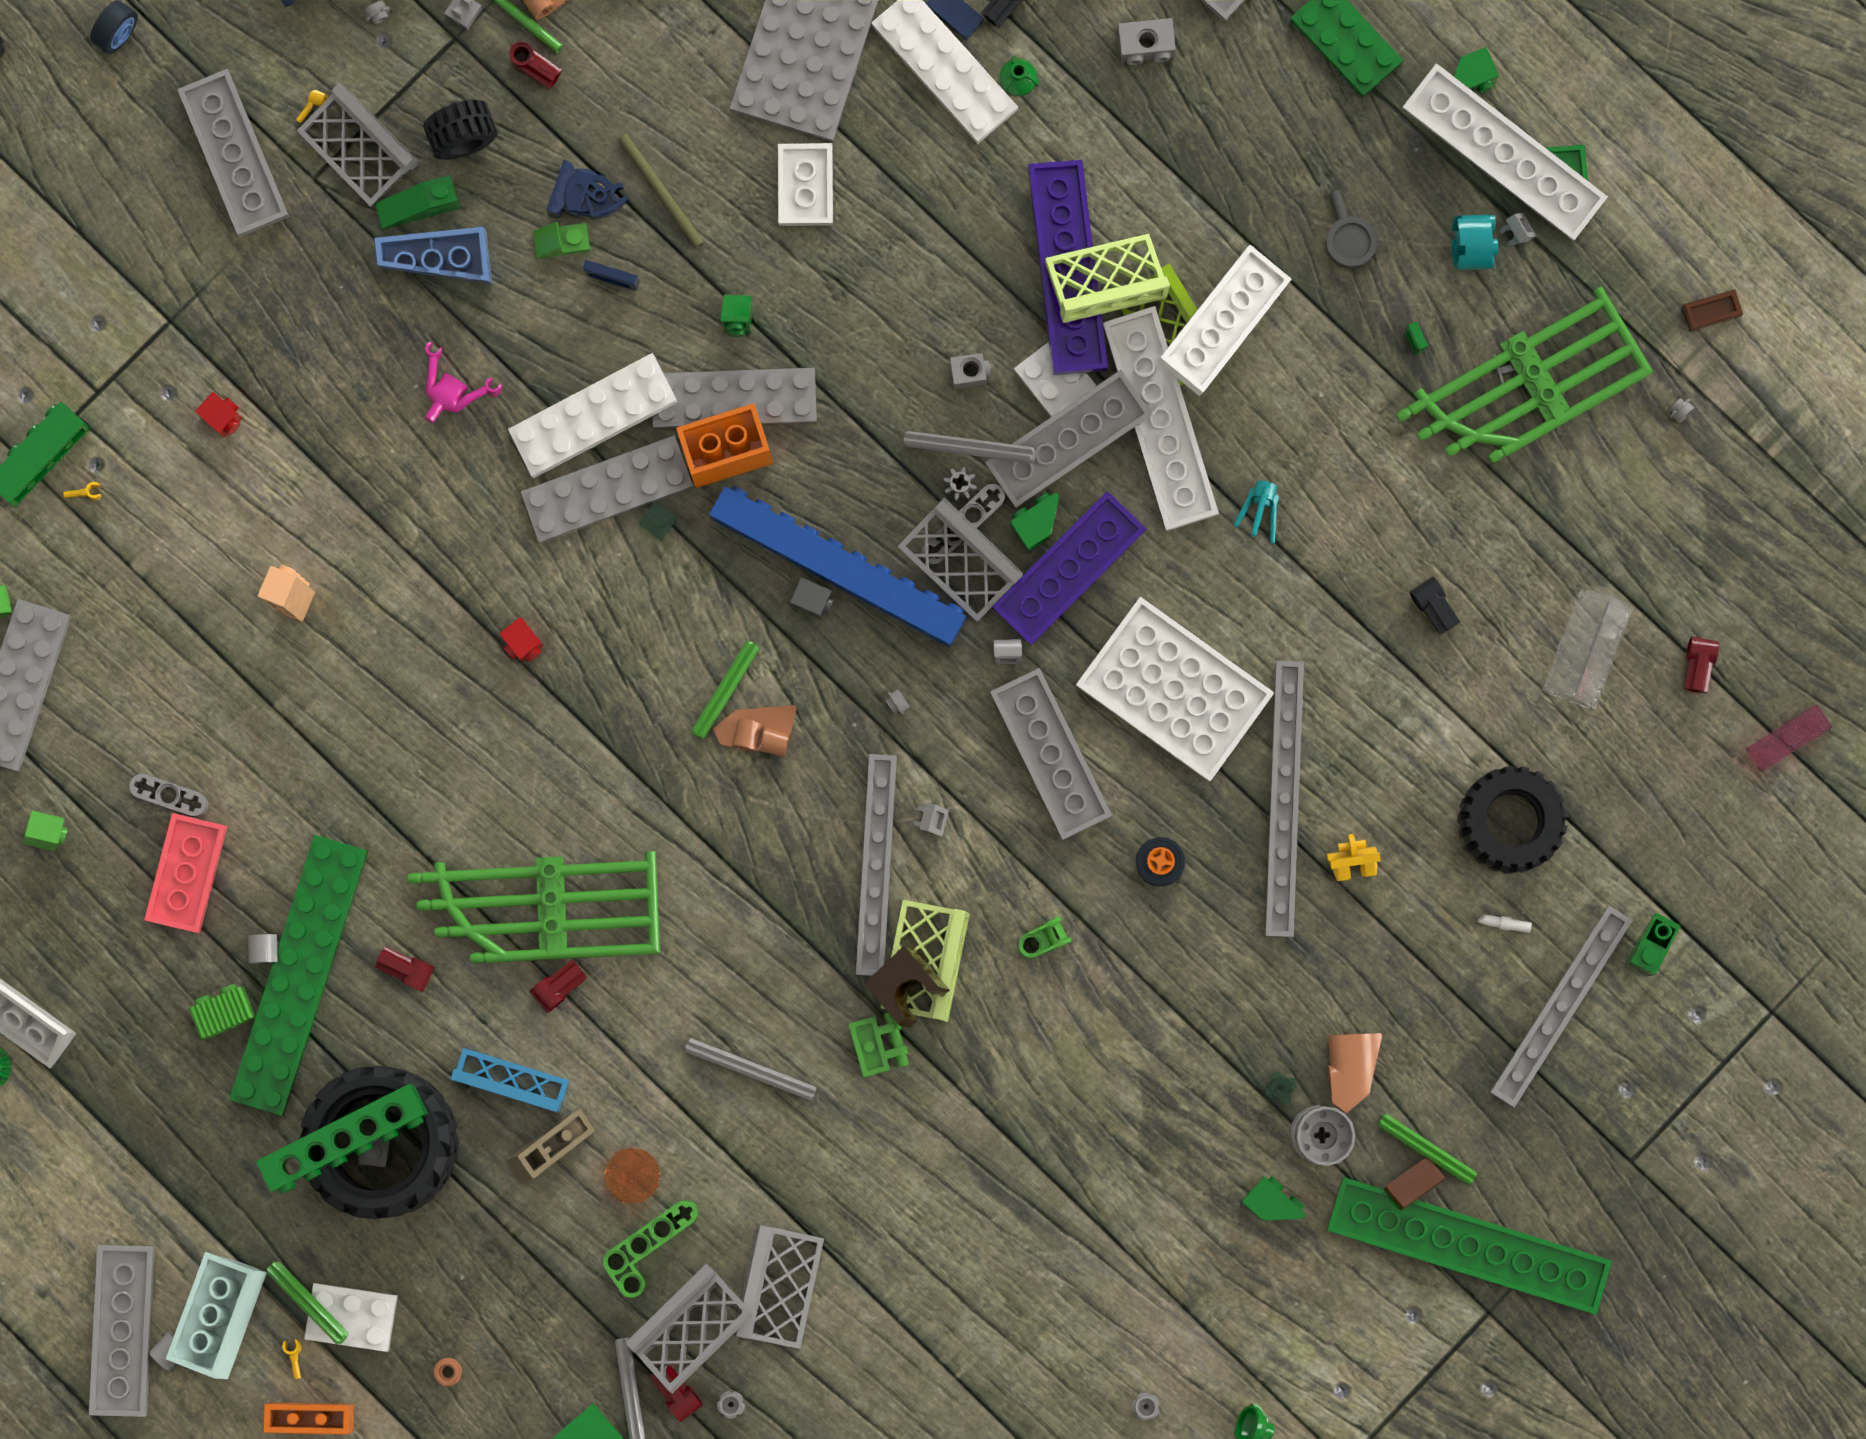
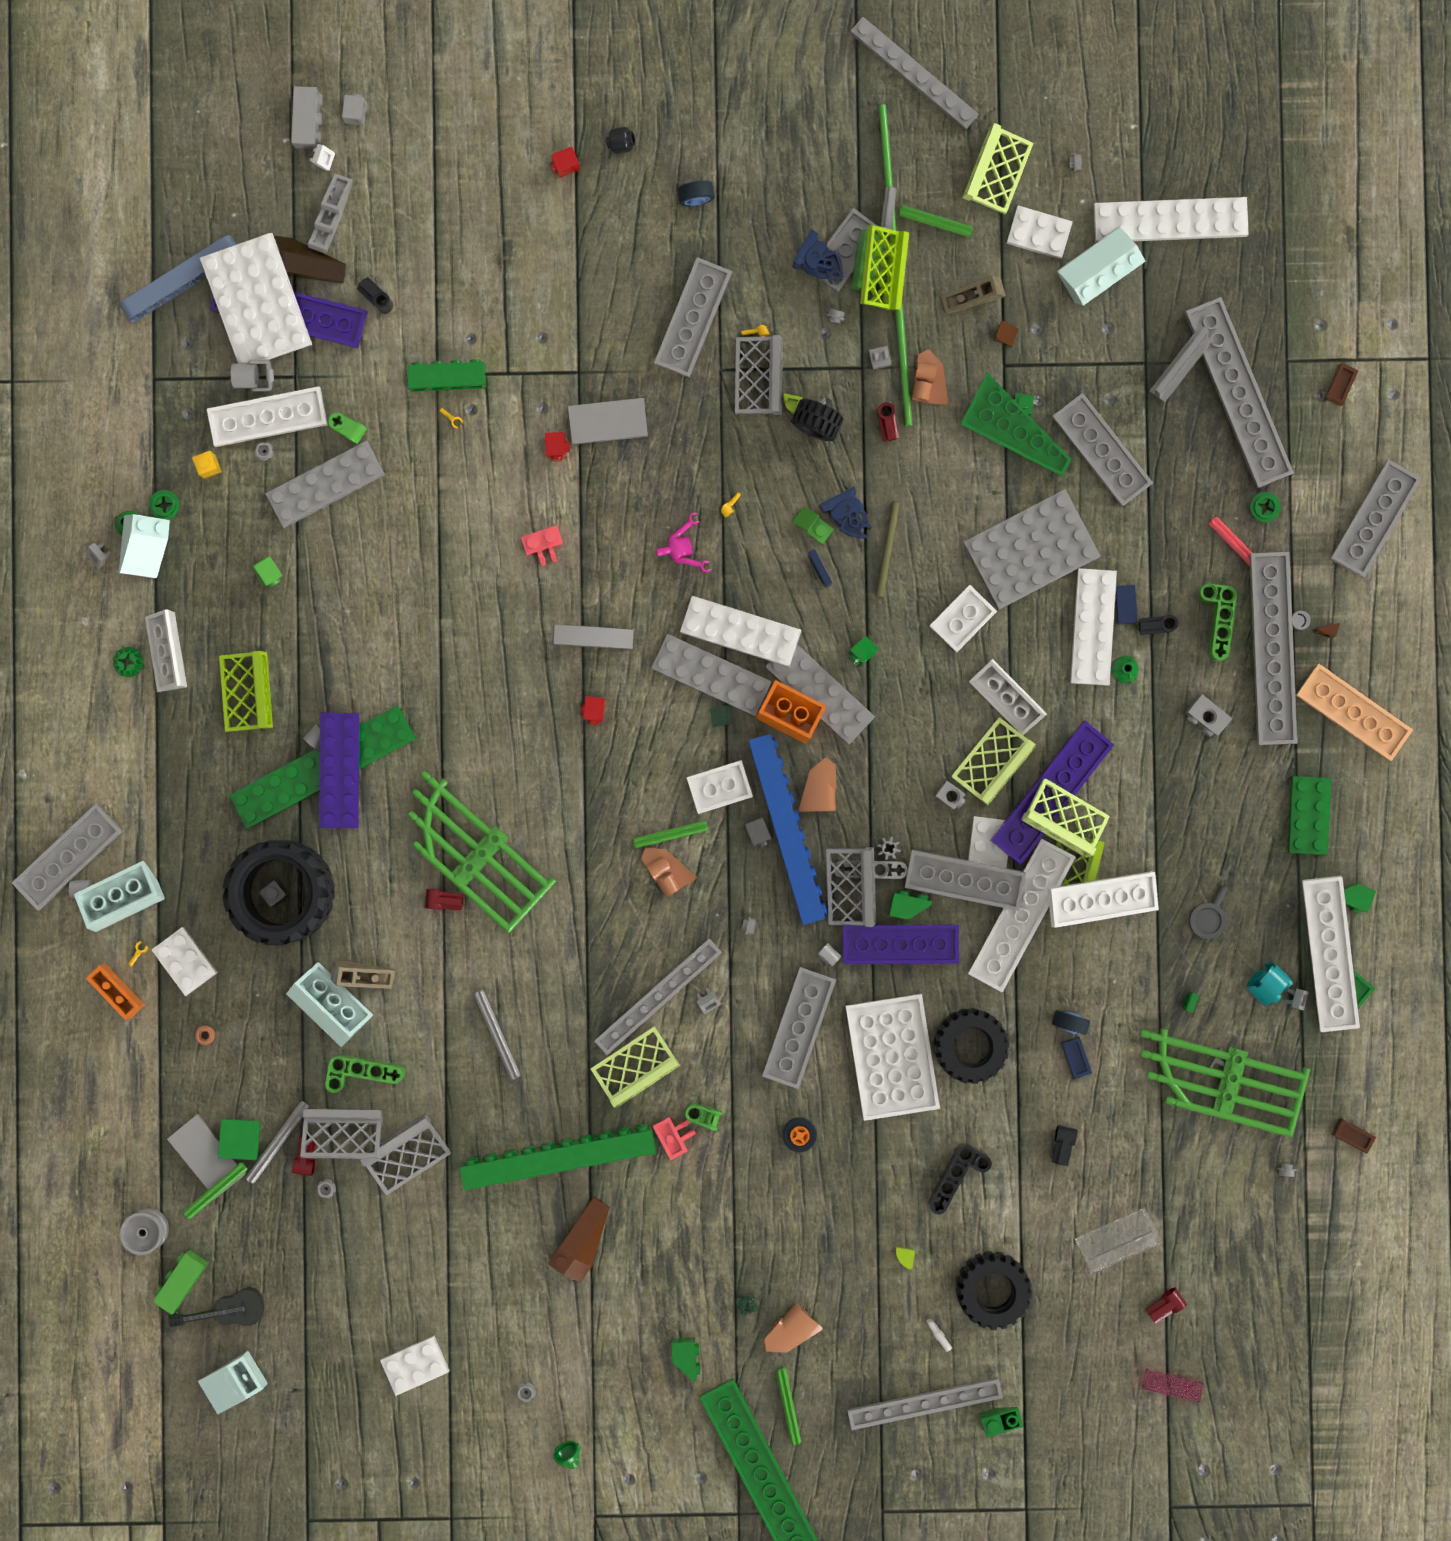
camera: 45 degrees right, 5 degrees up
light grey beam [129,774,209,817] -> none
coral plate [144,813,228,934] -> none
bright green brick [189,984,256,1040] -> none
green brick [256,1084,429,1194] -> none
light nougat brick [258,564,315,622] -> none
bright green axle [266,1261,349,1344] -> none
green slope [375,175,461,230] -> none
medium blue wedge [375,227,492,284] -> none
dark red piece [375,946,435,992] -> none
dark azure fence [451,1048,570,1112] -> none
clear orange tile [604,1148,661,1204] -> none
bright green plate [849,1013,909,1078] -> none
dark brown piece [864,946,950,1028] -> none
light grey axle [903,431,1035,463] -> none
teal plant [1233,480,1279,544] -> none
light grey plate [1265,661,1304,938] -> none
light grey wheel [1289,1105,1355,1166] -> none
yellow hips [1326,834,1381,881] -> none
reddish brown tile [1384,1158,1445,1211] -> none
none -> lime fence [219,651,273,732]
none -> light aqua slope [286,962,373,1047]
none -> dark purple plate [319,712,360,828]
none -> green brick [459,1123,657,1191]
none -> coral hinge [521,525,563,566]
none -> reddish brown wedge [548,1197,610,1282]
none -> light grey slope [553,625,634,649]
none -> light grey tile [568,398,648,445]
none -> coral hinge [652,1116,696,1160]
none -> white plate [687,760,753,814]
none -> yellow hand [721,492,741,517]
none -> lime tile [783,393,803,415]
none -> nougat panel [799,757,836,812]
none -> lime tile [895,1246,915,1270]
none -> black beam [928,1143,992,1215]
none -> black tyre [933,1008,1009,1084]
none -> yellowish green fence [951,717,1036,806]
none -> white slope [969,659,1047,735]
none -> black wheel [1052,1010,1090,1035]
none -> dark blue tile [1060,1036,1092,1079]

